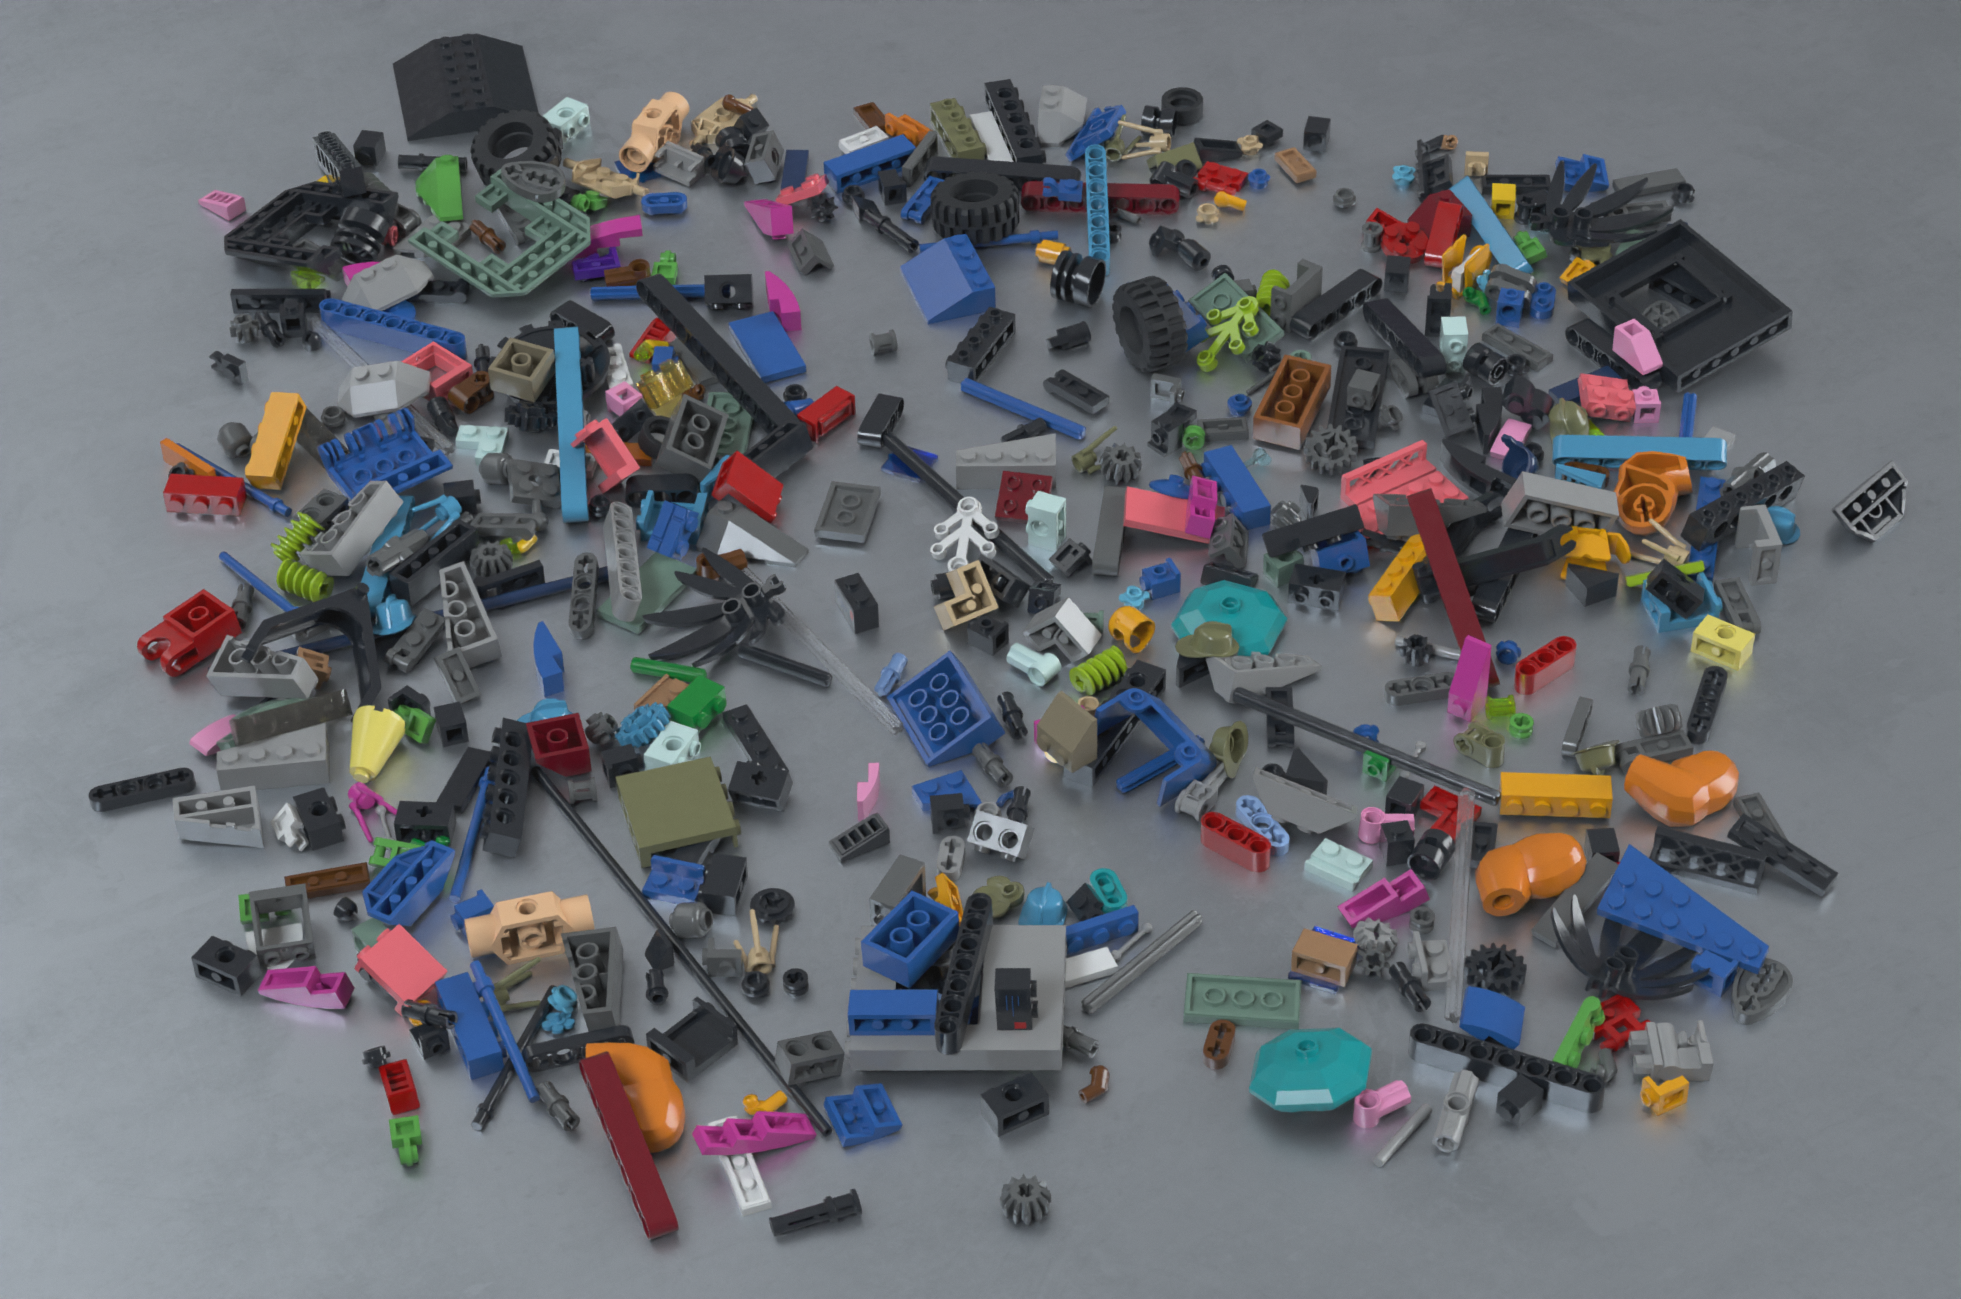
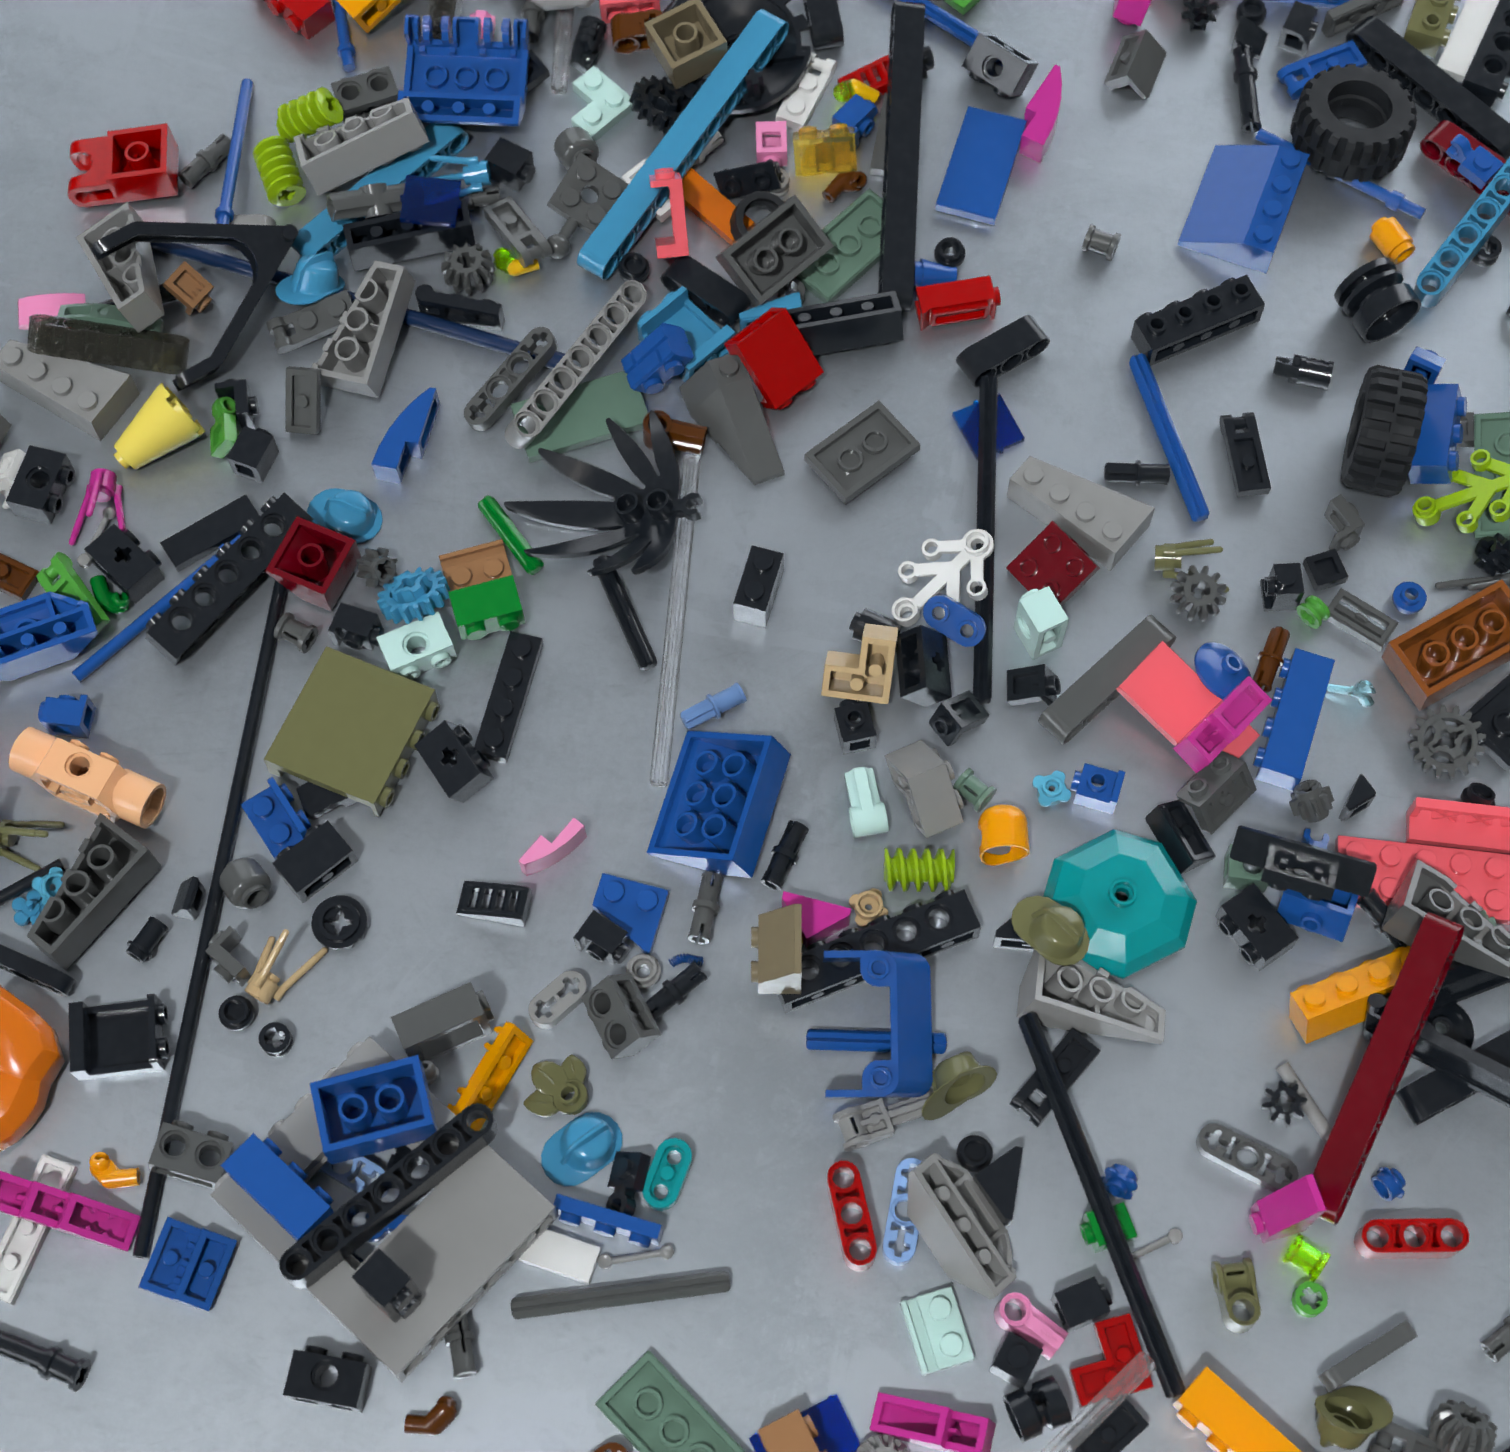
camera: 40 degrees right, 25 degrees up
none -> clear blue piece [400,175,461,228]
none -> blue plate [923,595,987,647]

